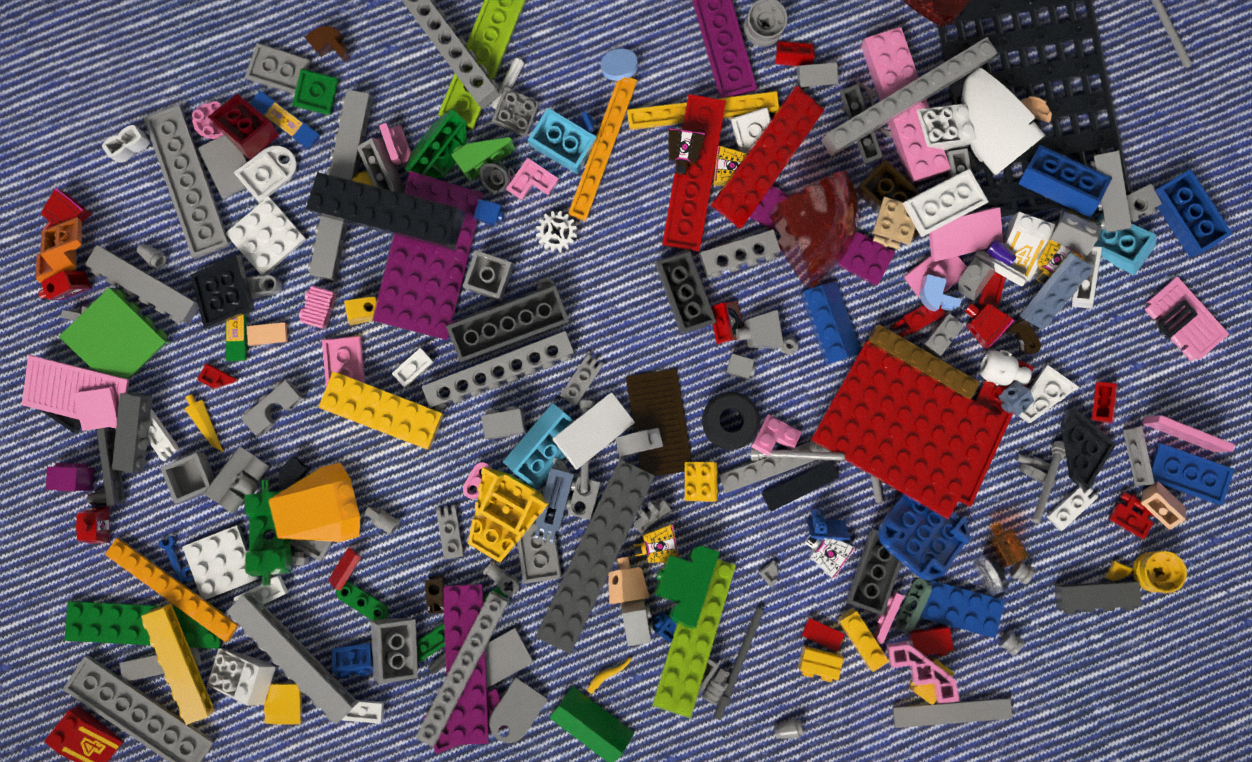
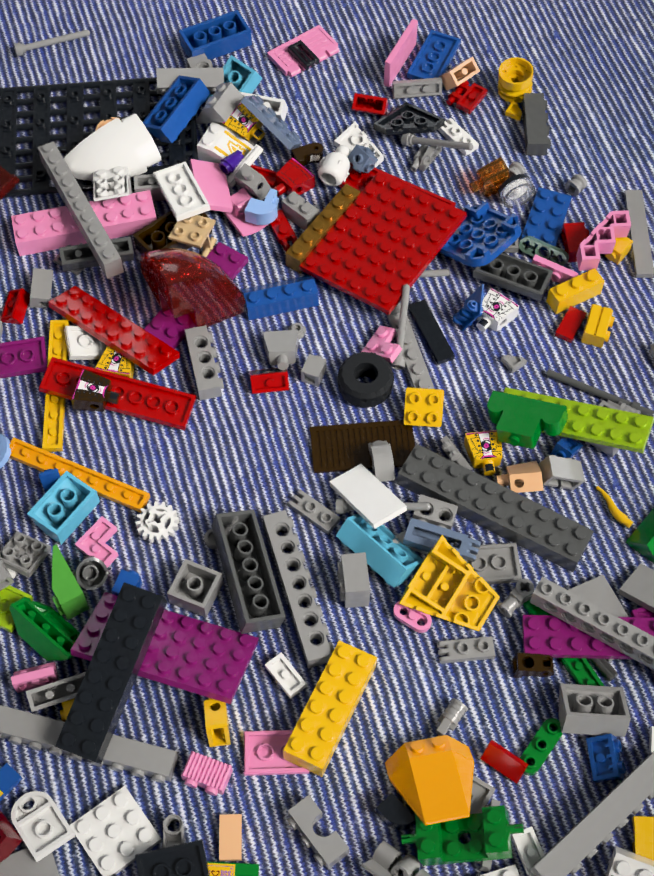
camera: 90 degrees left, 25 degrees down
dark grey brick [654,251,716,335] -> none

